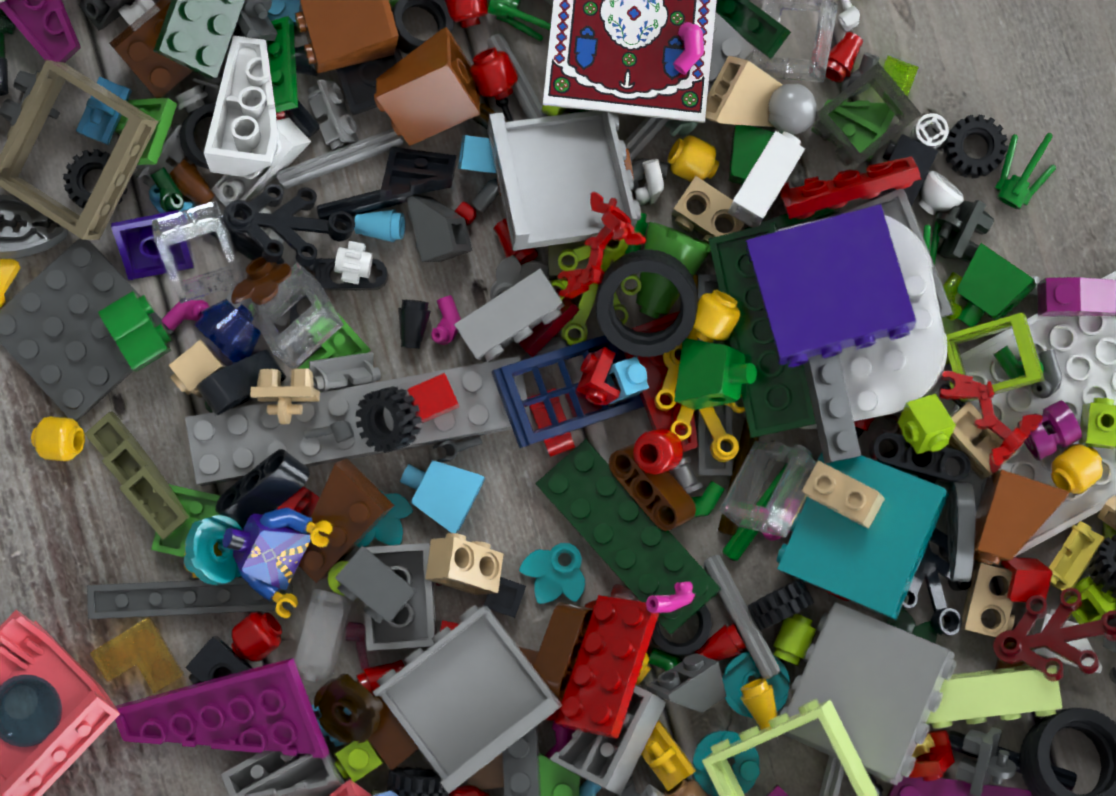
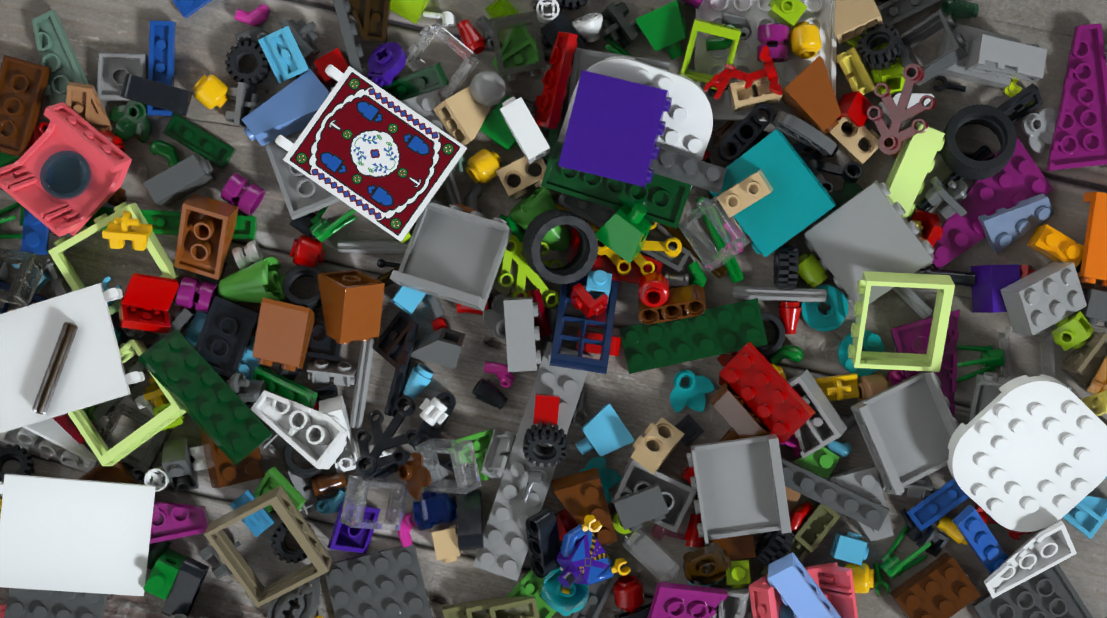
camera: 60 degrees left, 5 degrees up
green brick [98,291,172,372] -> none
dark green arm [150,167,184,212] -> none
light grey plate [175,85,208,114] -> none
tan hips [250,369,320,424] -> none
red head [469,48,519,100] -> none
red piece [558,192,646,299] -> none
white arm [635,159,664,205] -> none
dark pink arm [646,582,695,613] -> none
dark grey slope [646,653,727,713] -> none
dark pink arm [673,22,704,75] -> none
yellow head [693,290,741,343] -> none
yellow cone [740,678,778,730] -> none
lime brick [897,394,956,454] -> none
clear neon green arm [943,272,963,321] -> none

